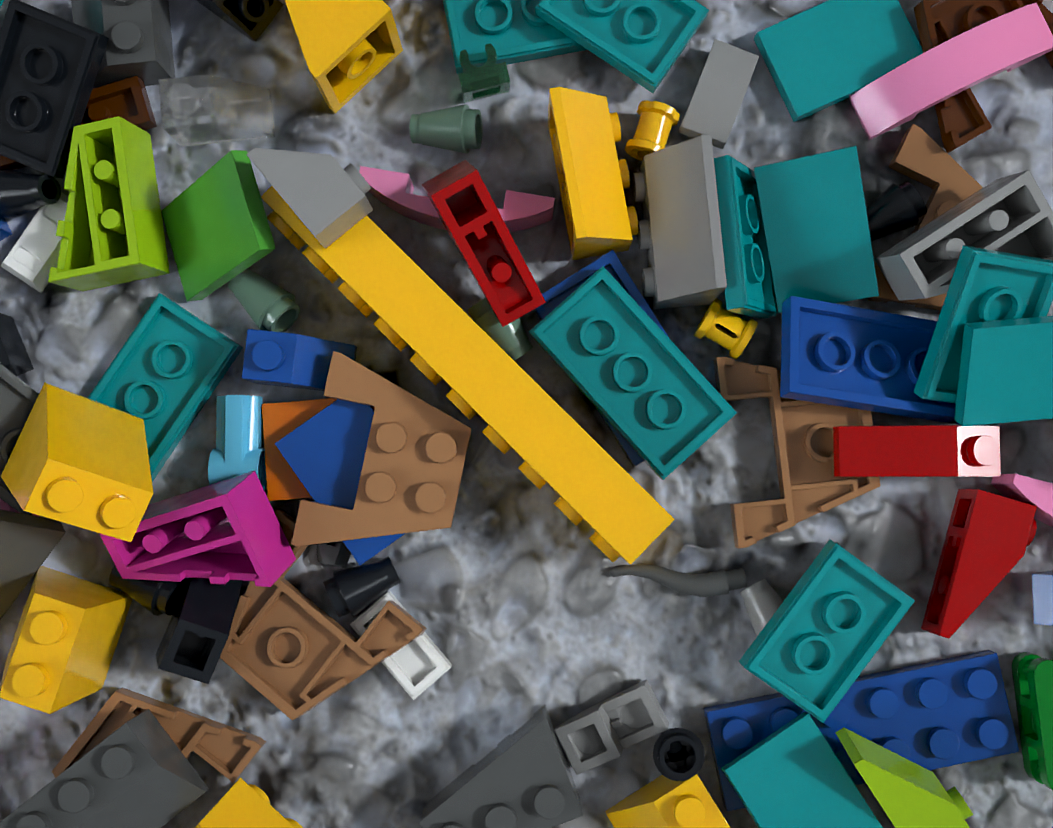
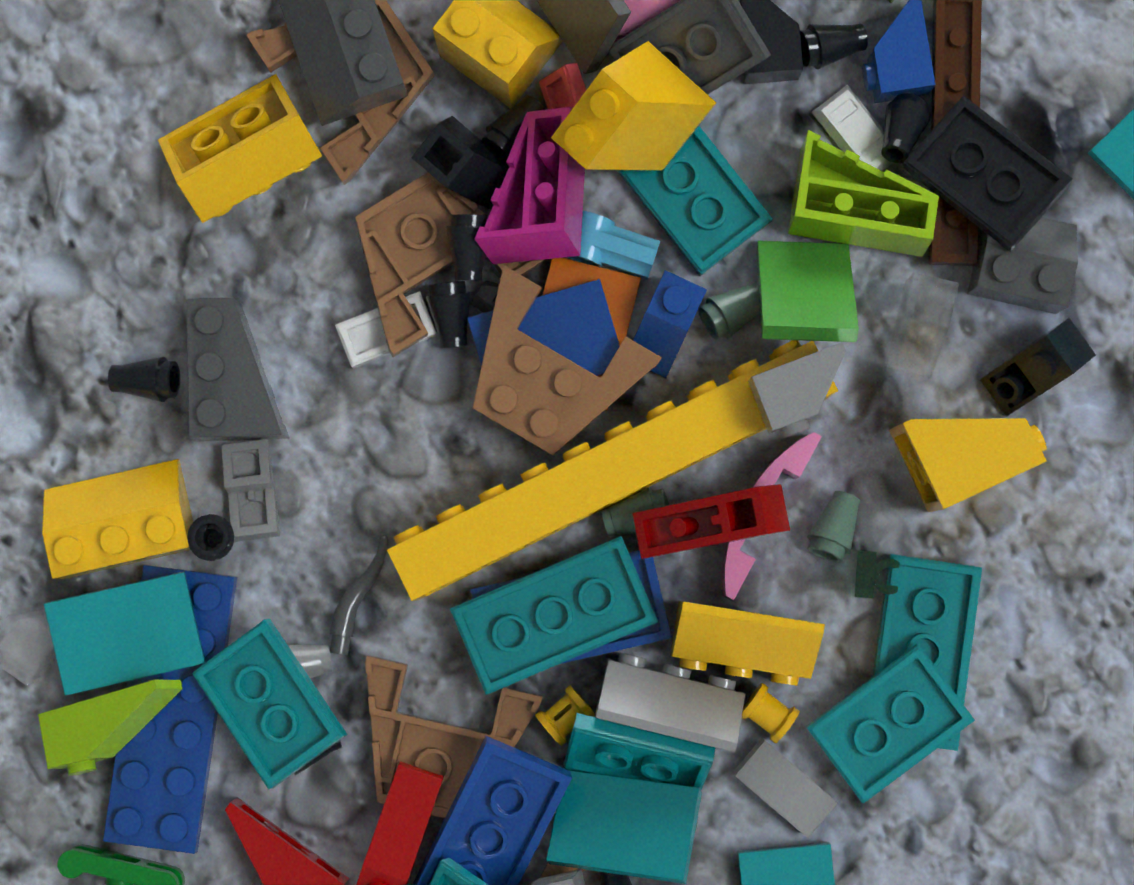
camera: 110 degrees right, 0 degrees up
none -> black cone [446,214,488,281]
none -> coral tile [539,63,586,109]

